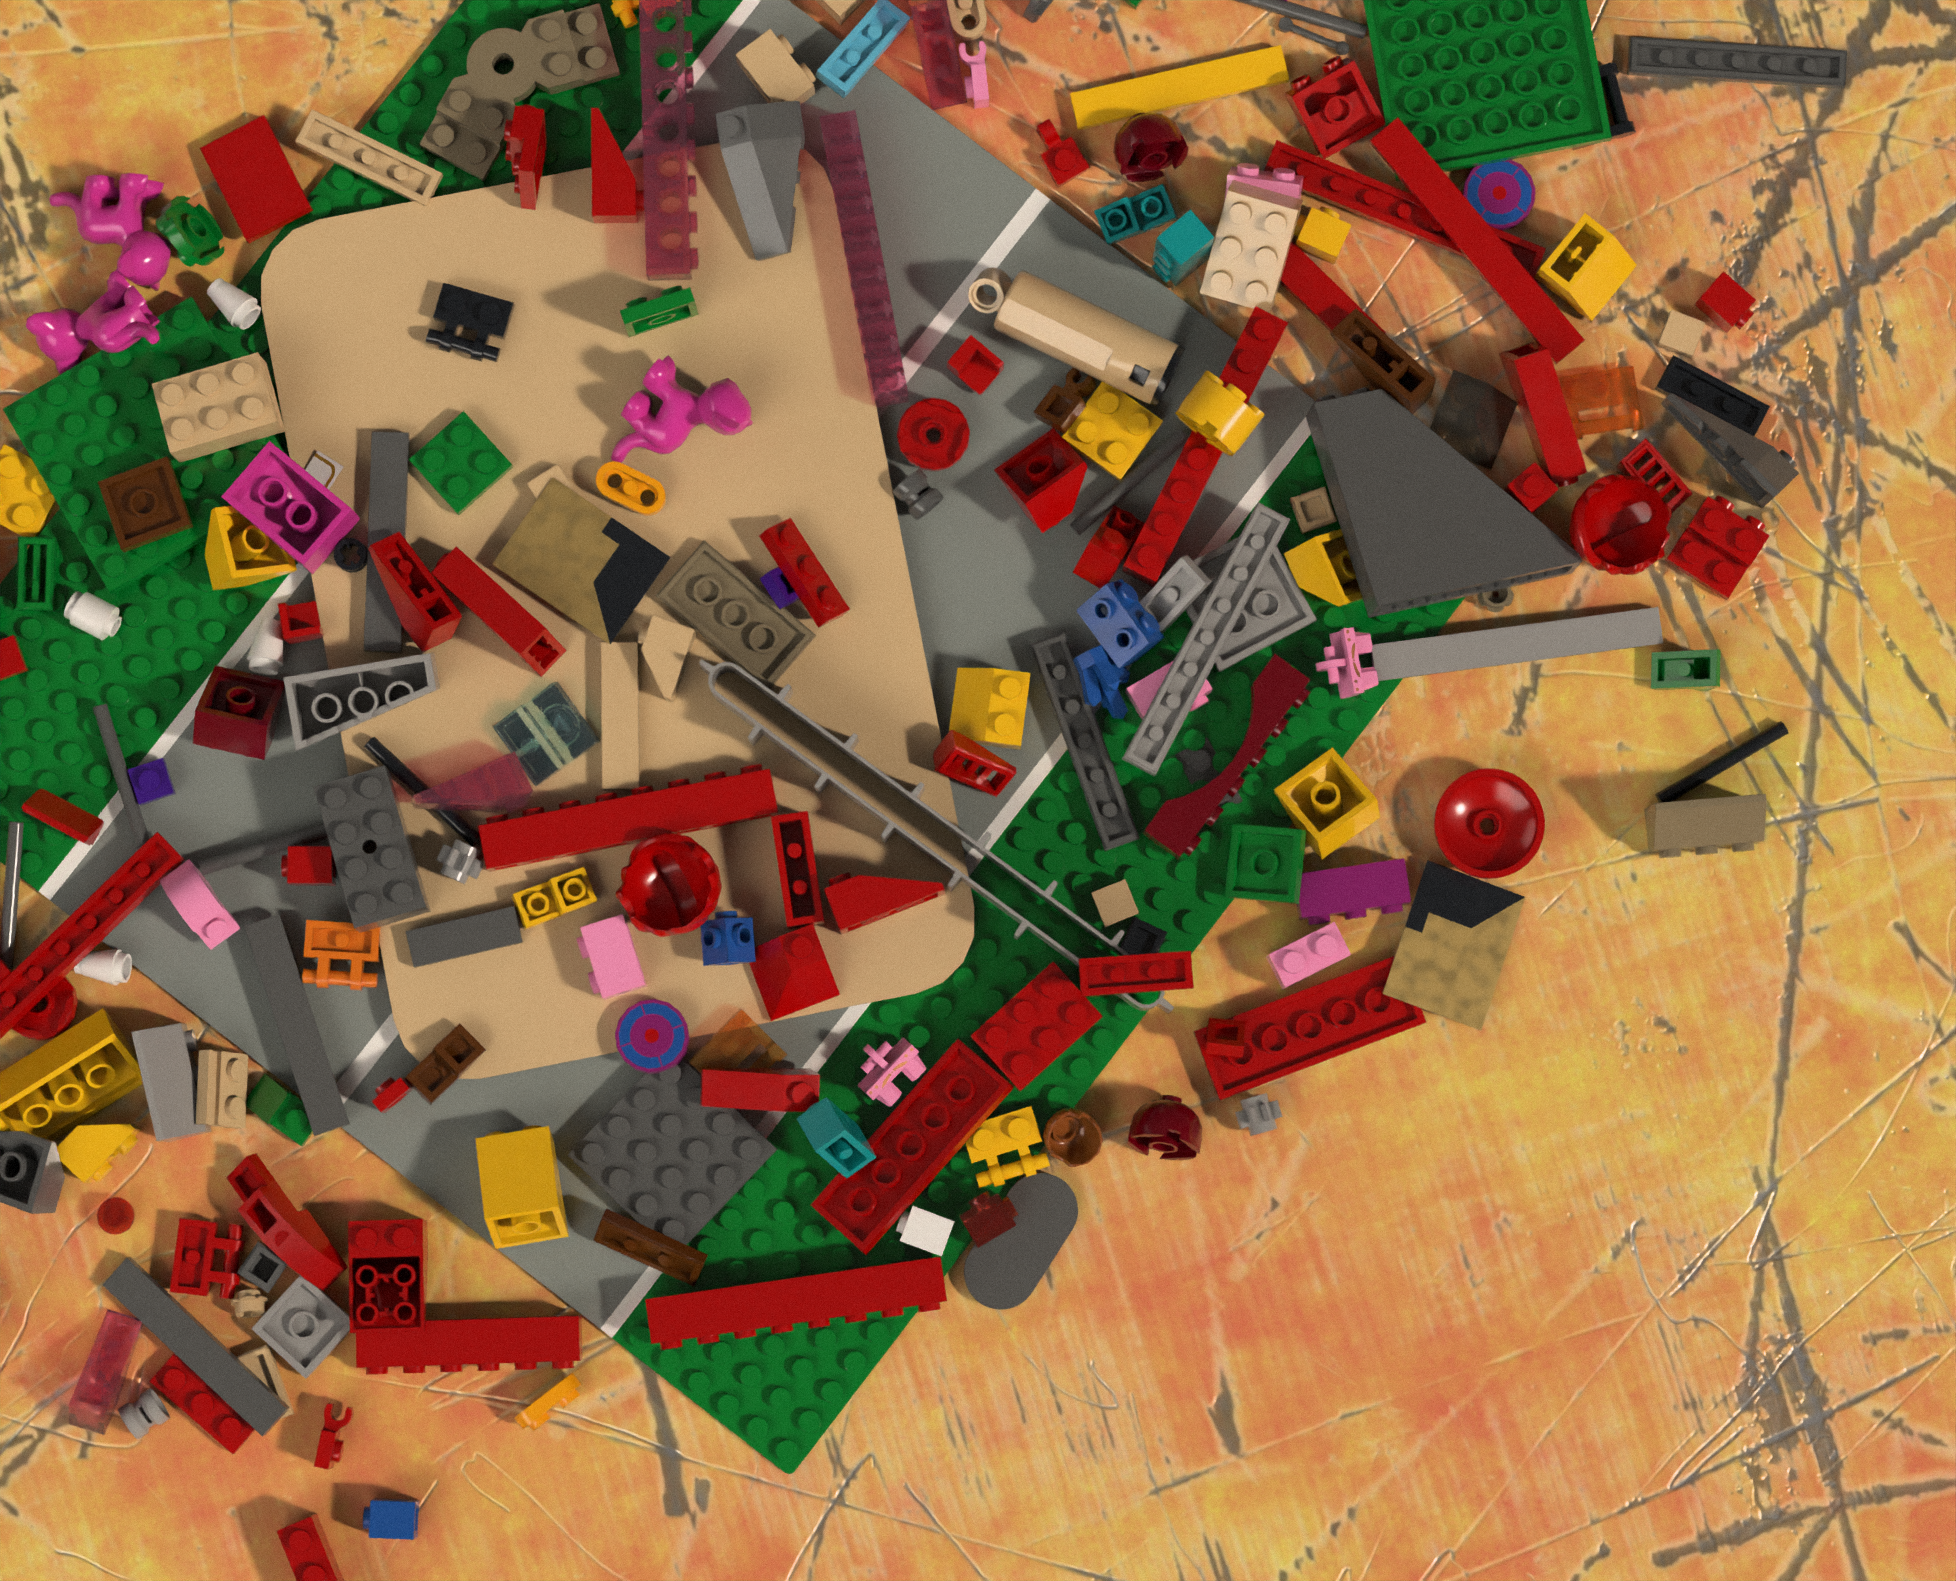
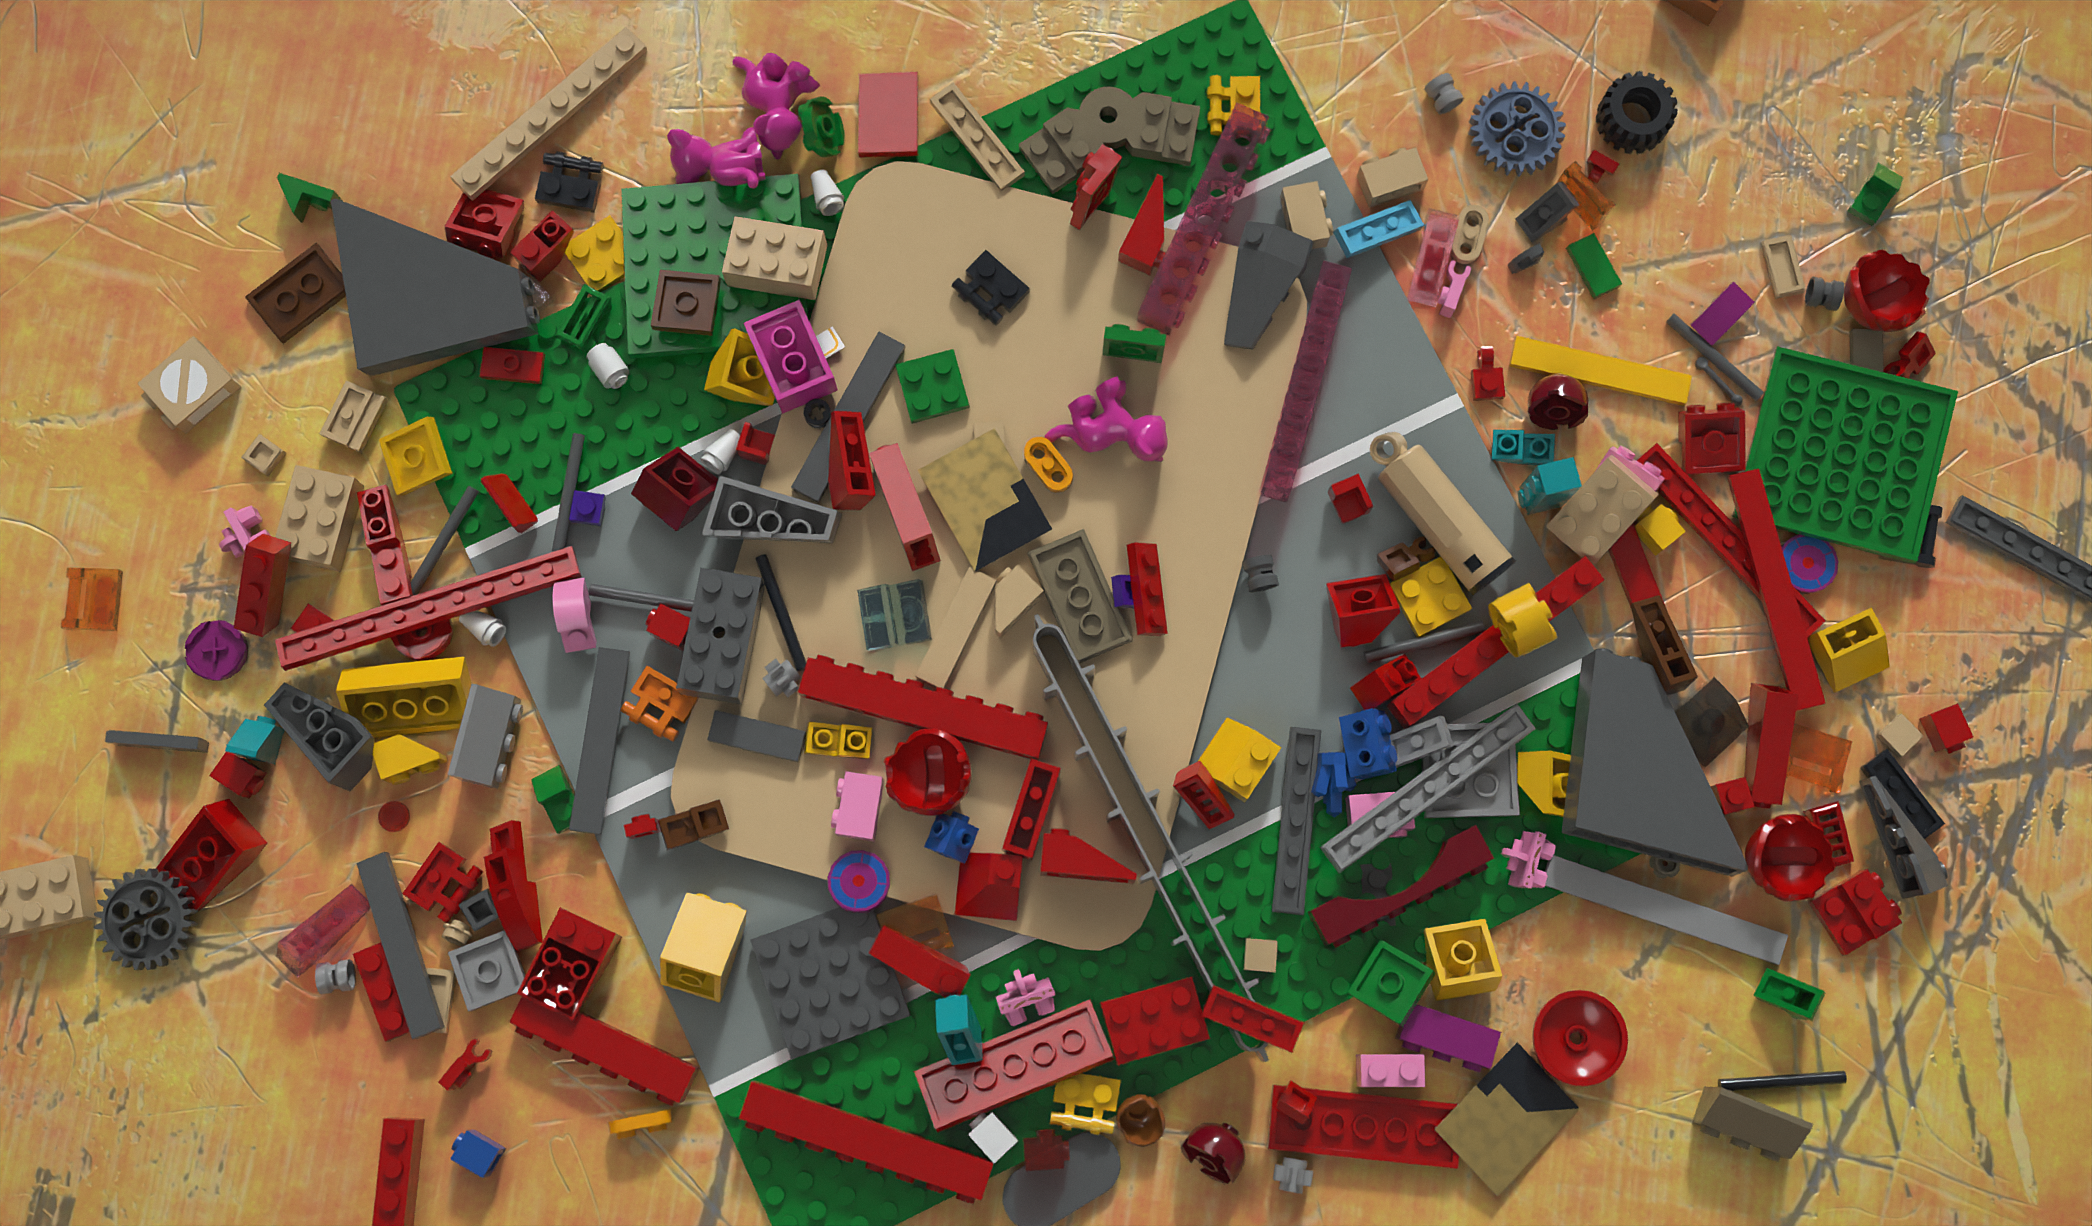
camera: 30 degrees right, 5 degrees down
tan plate [196,1049,248,1129] -> none
clear pink slope [411,751,533,813] -> none
reddish brown tile [593,1209,708,1286] -> none
red plate [897,397,970,472] -> none
black tile [1120,917,1167,955] -> none
tan tile [1290,486,1337,534] -> none

